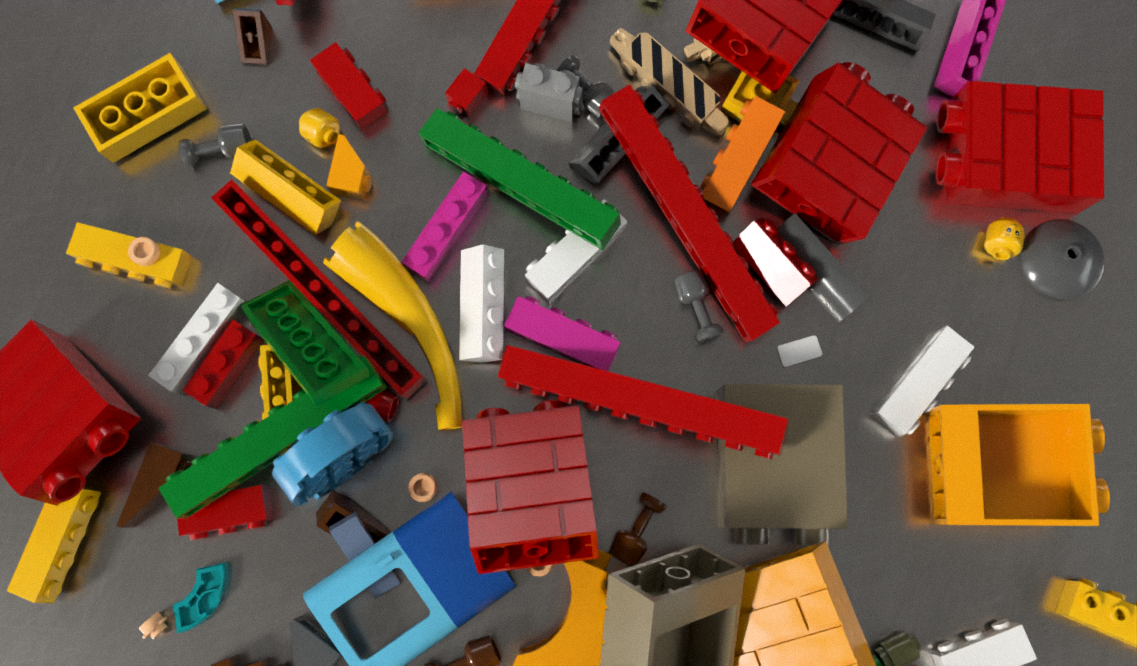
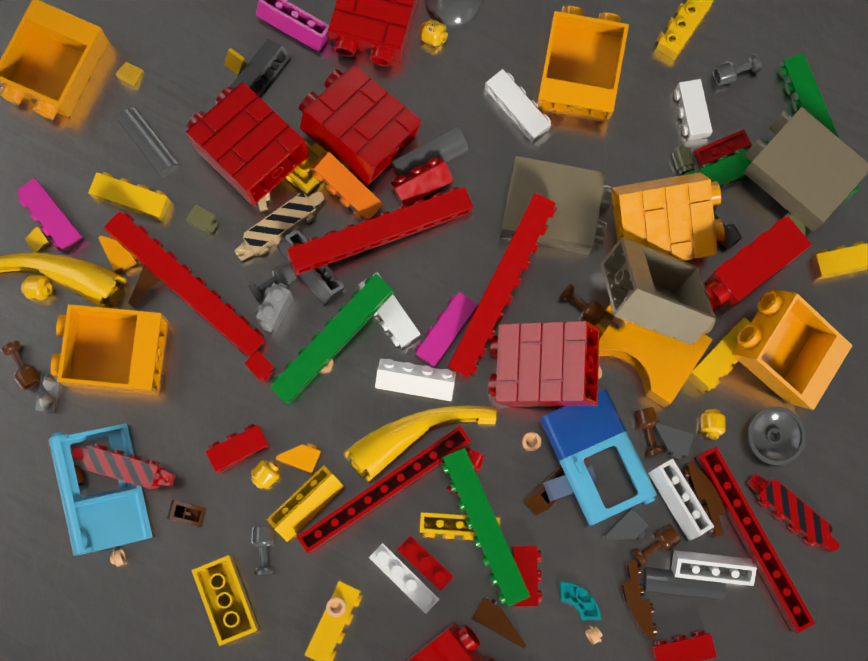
camera: 85 degrees left, 0 degrees up
green plate [240,280,370,406] -> none
dark azure brick [272,402,393,506] -> none
dark pink brick [401,171,489,284] -> none
dark grey piece [674,269,724,342] -> none
white sticker [777,335,822,367] -> none

